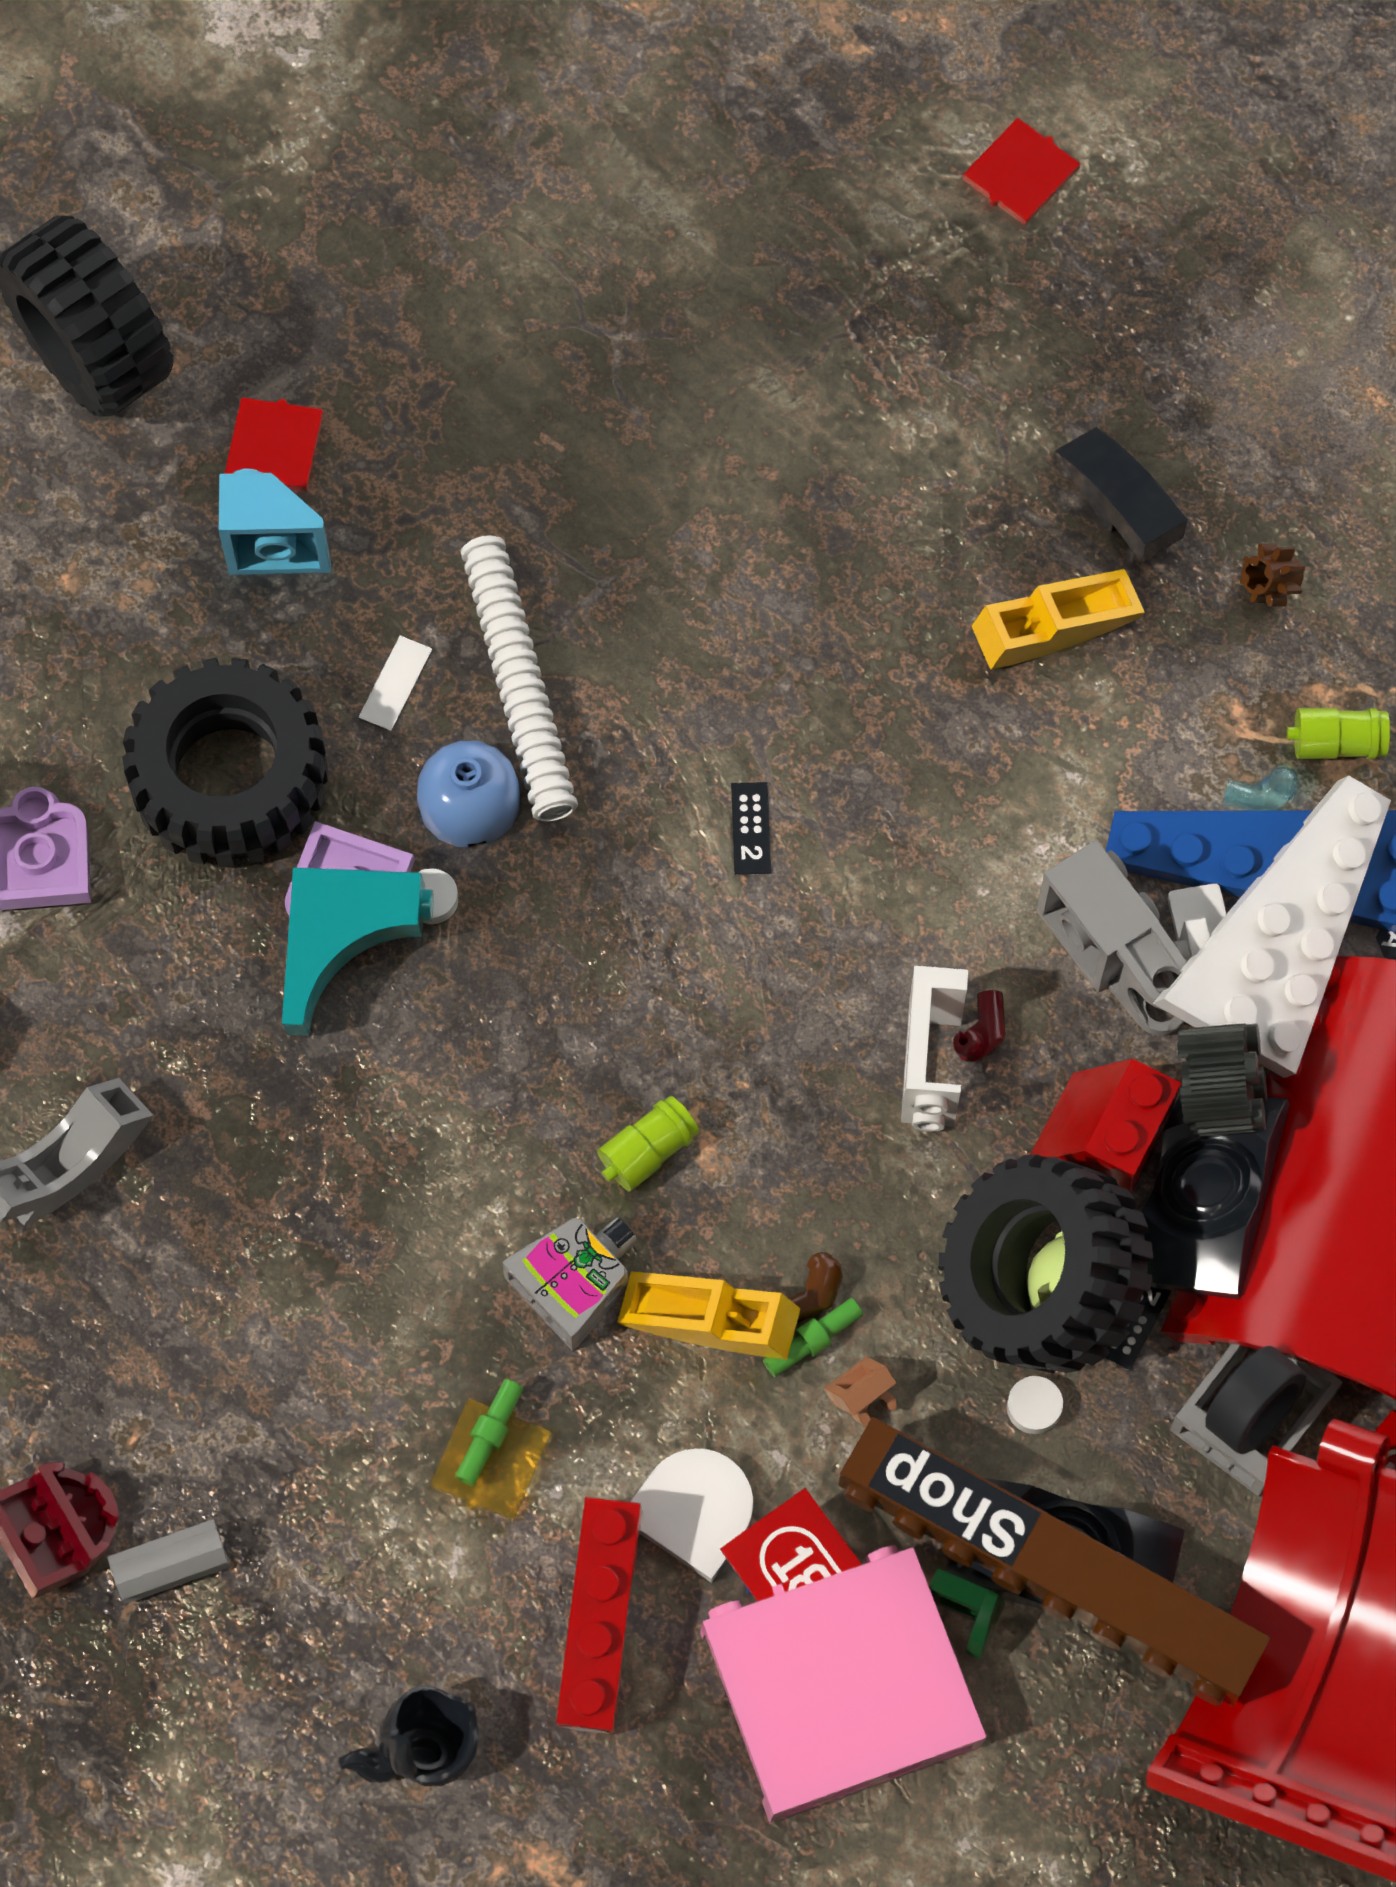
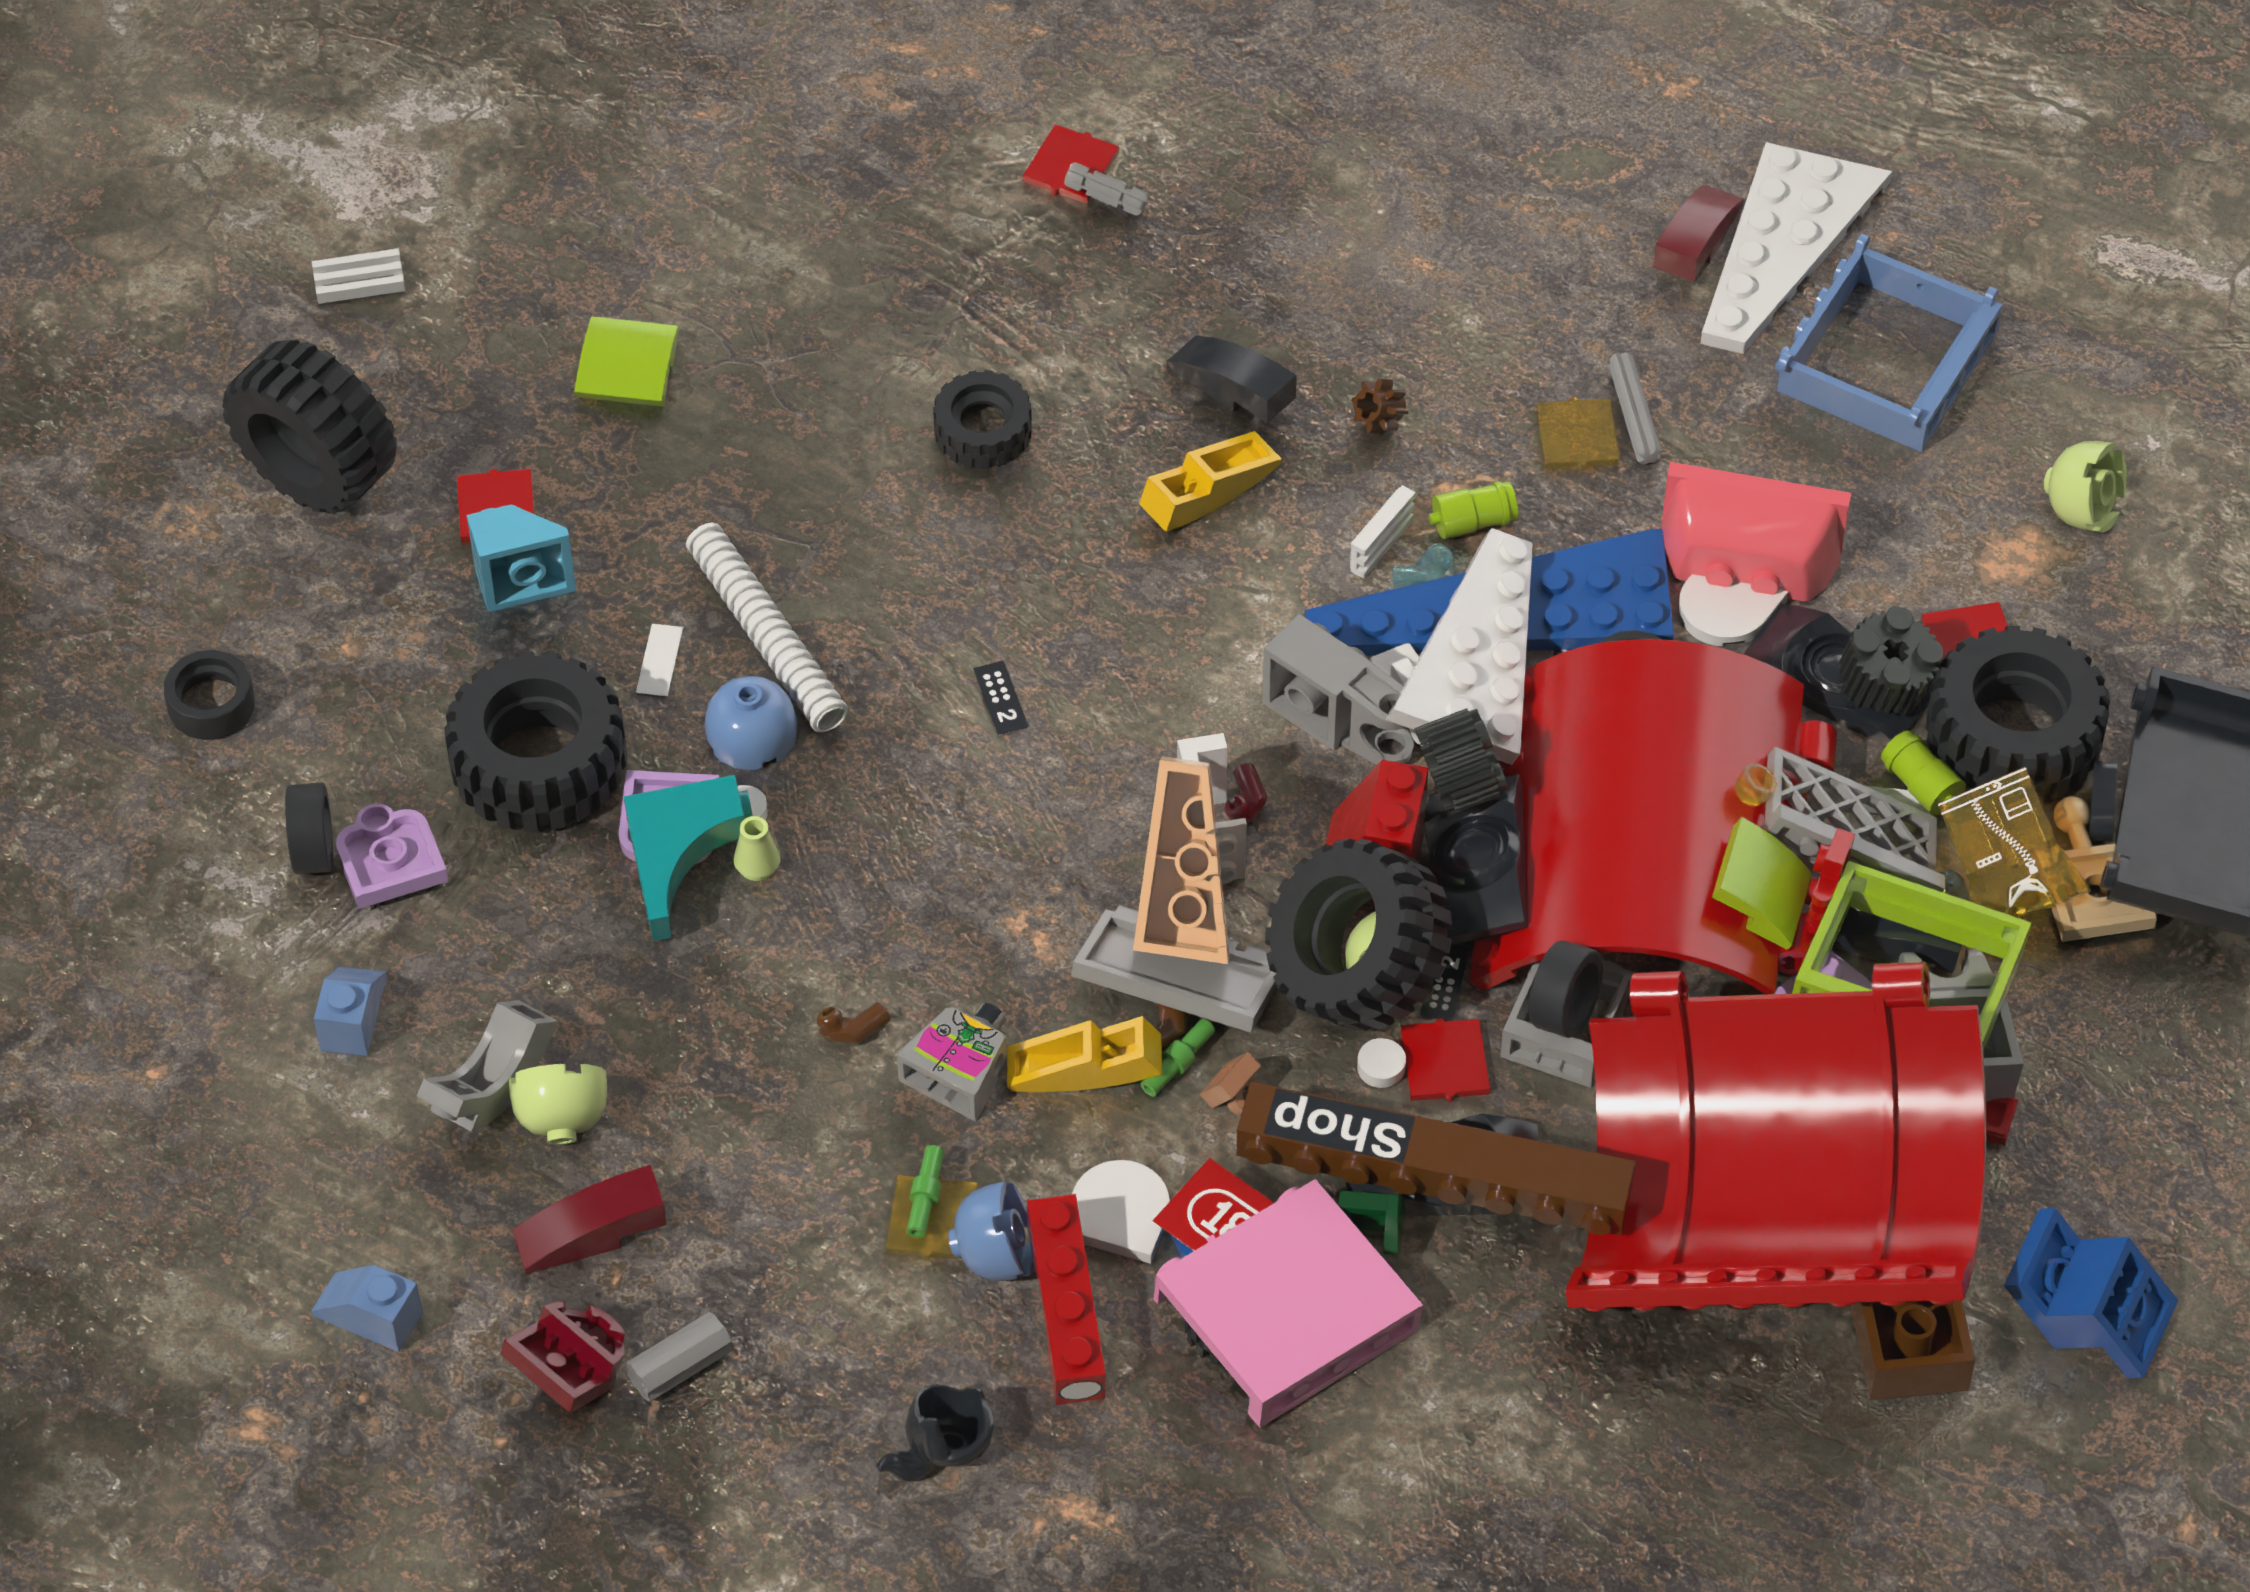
camera: 15 degrees left, 15 degrees down
lime piece [597,1096,700,1192] -> none
none -> white tile [312,248,405,304]
none -> yellowish green cylinder [509,1064,607,1145]
none -> dark red slope [512,1164,667,1275]
none -> lime slope [574,316,679,407]
none -> yellowish green cone [733,816,780,881]
none -> reddish brown arm [817,1002,891,1044]
none -> black tyre [933,370,1032,469]
none -> medium blue cylinder [948,1181,1034,1282]
none -> light grey axle [1064,162,1148,216]
none -> light grey hinge [1071,905,1277,1033]
none -> light nougat wedge [1133,756,1230,964]
none -> white tile [1350,485,1416,579]
none -> red piece [1400,1018,1490,1102]

